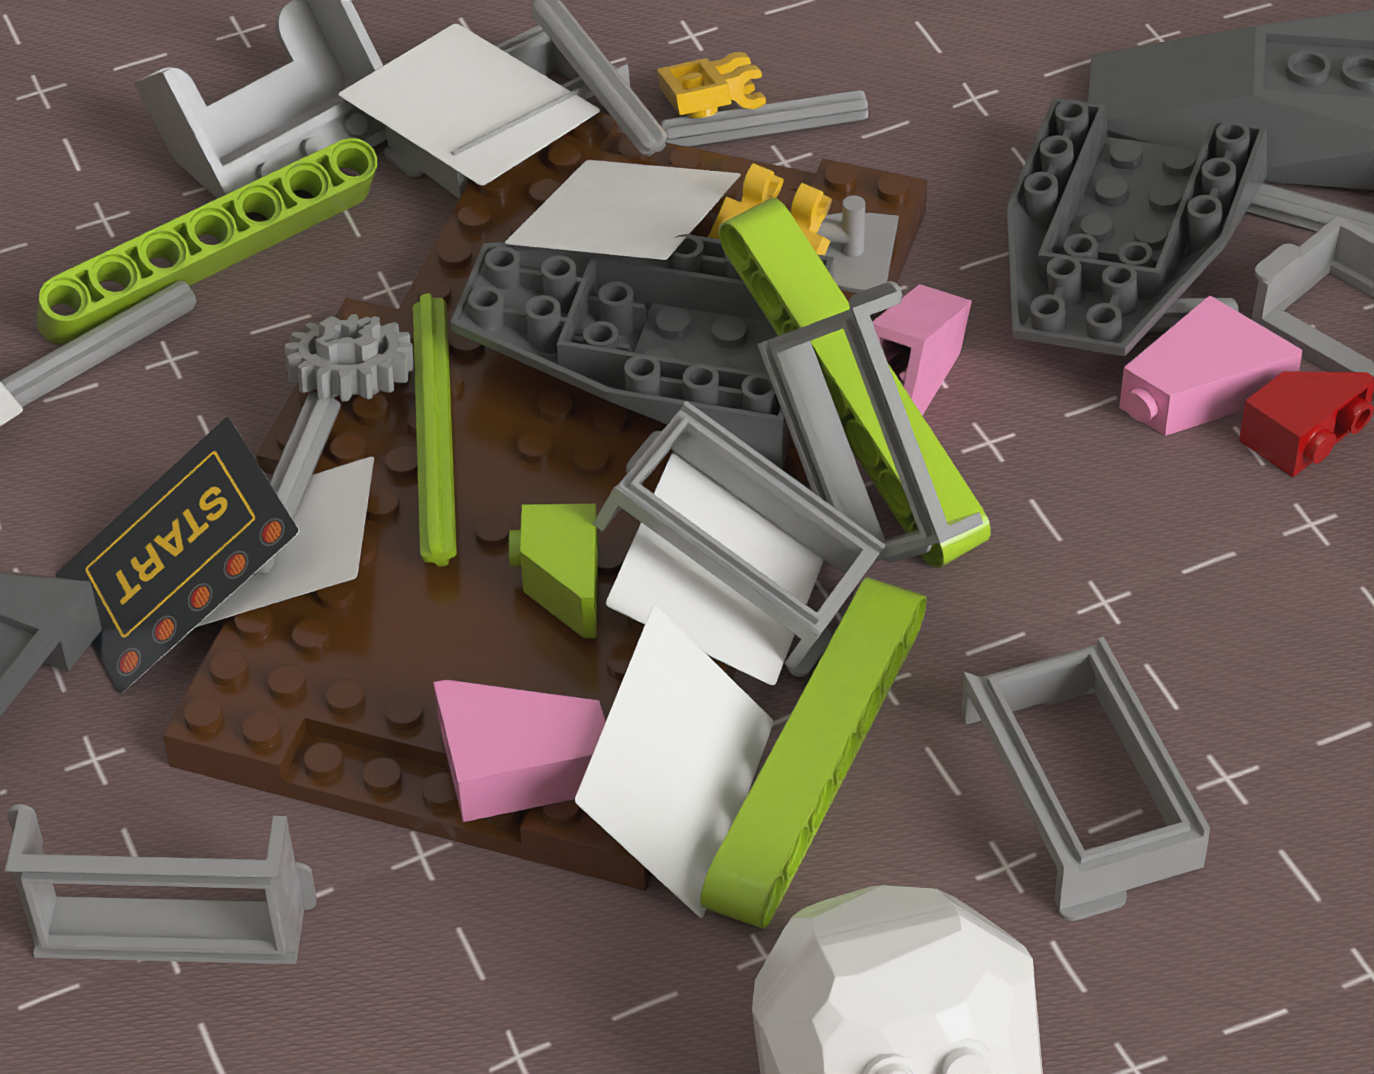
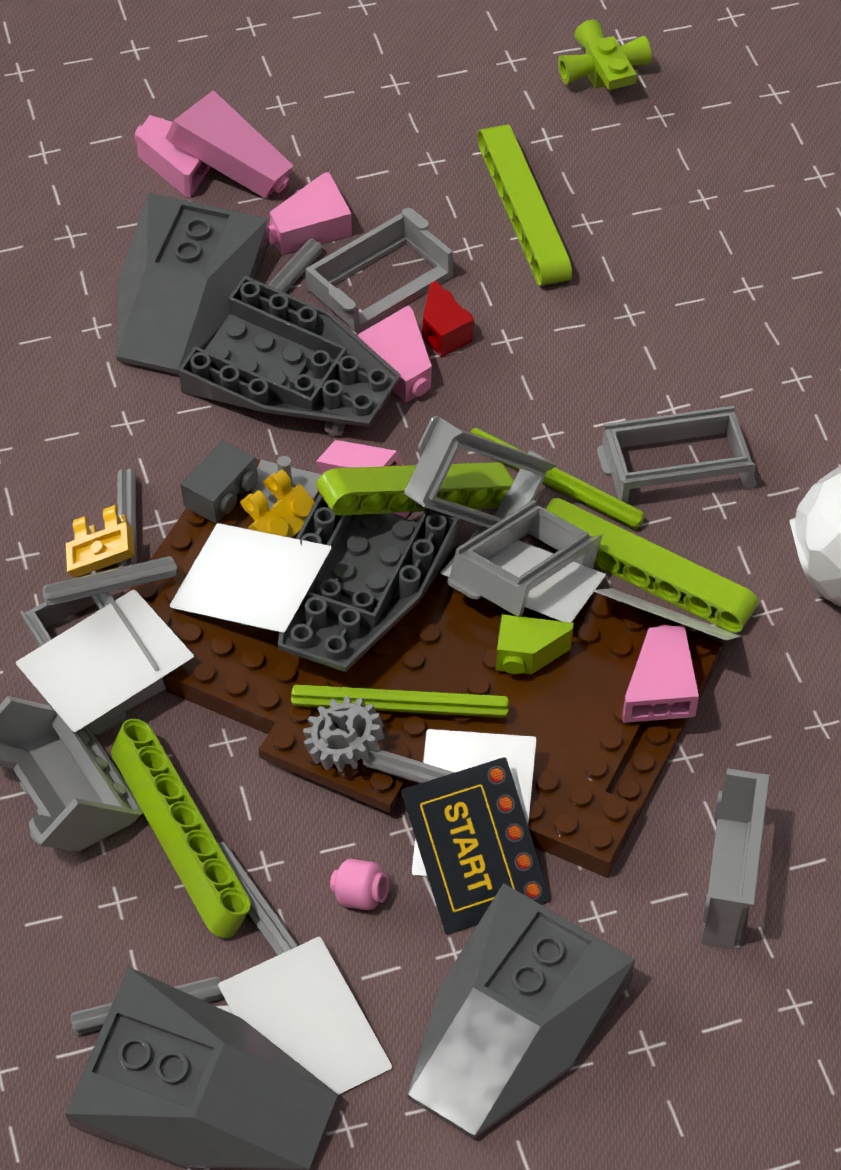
camera: 85 degrees left, 5 degrees up
none -> dark grey brick [180,440,258,524]
none -> bright pink head [330,859,389,910]
none -> lime axle [470,428,645,529]

